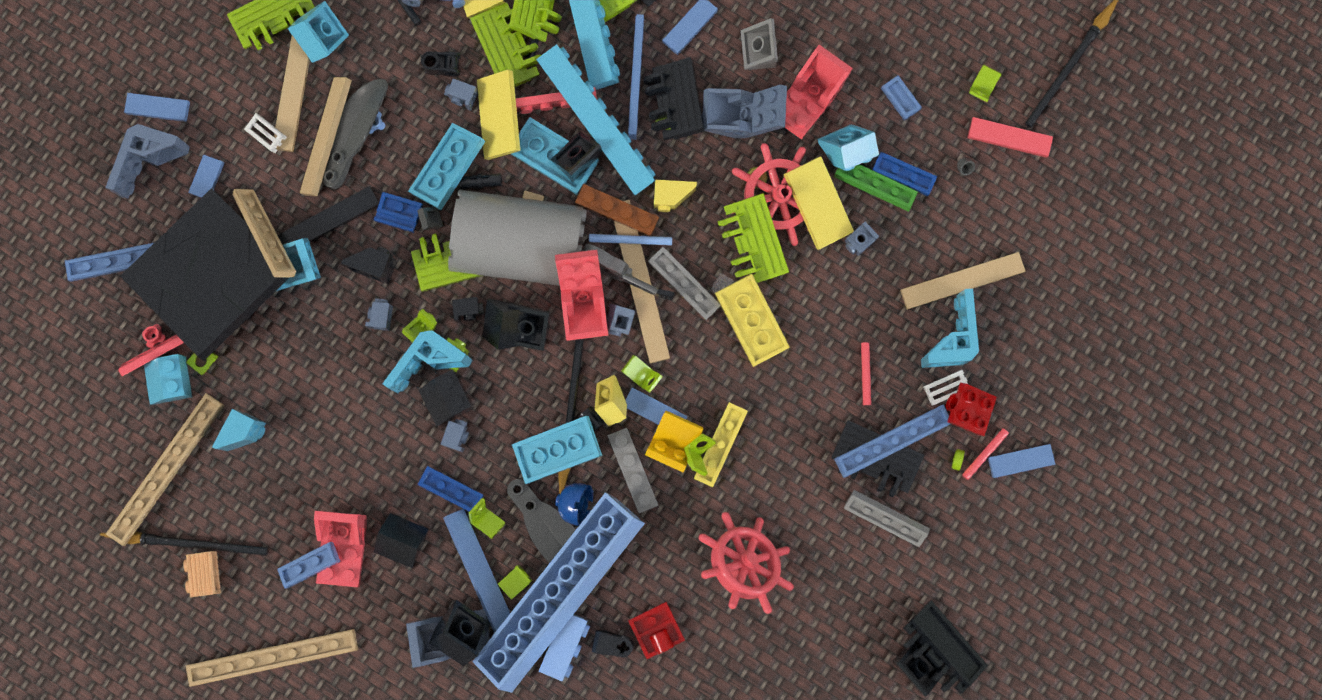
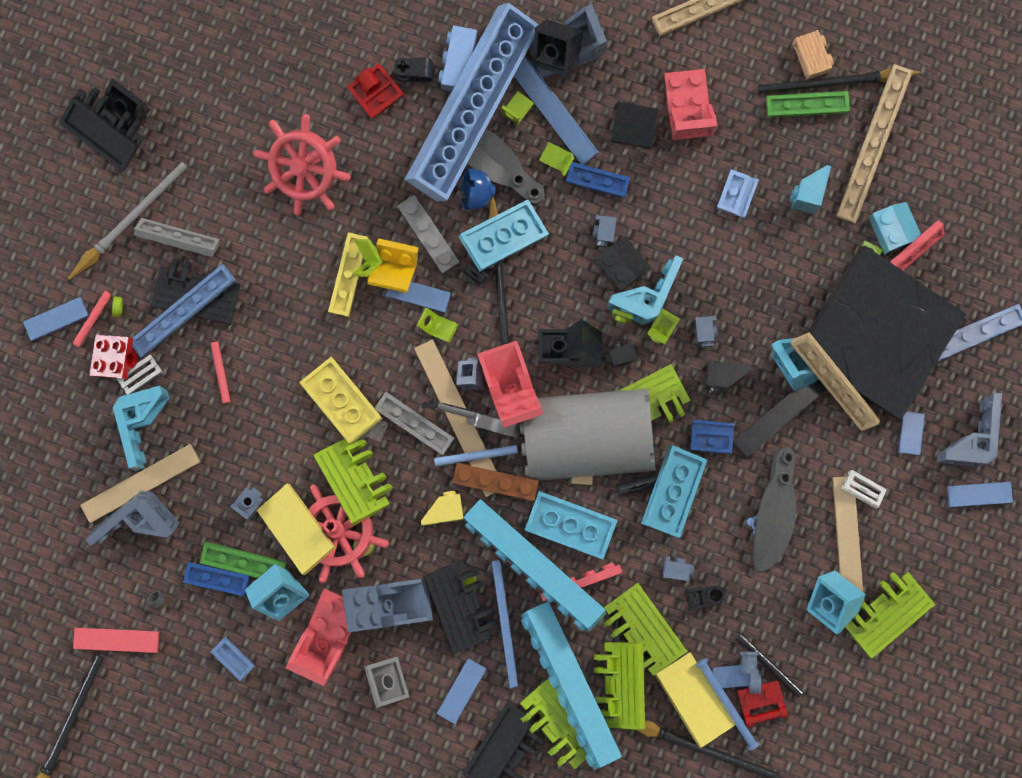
camera: 170 degrees right, 0 degrees up
coral plate [142,324,166,348] -> none
medium blue tile [277,542,341,589] -> none
tan tile [300,77,352,196] -> none
dark grey plate [417,207,443,230] -> none
light yellow tile [477,69,520,160] -> none
black slope [550,131,602,182] -> none
light yellow slope [595,375,627,426] -> none
lime bracket [969,65,1001,102] -> none
none -> light grey piece [68,162,188,280]
none -> sand blue bracket [85,491,179,546]
none -> light blue plate [716,169,759,219]
none -> bright green plate [766,91,850,118]

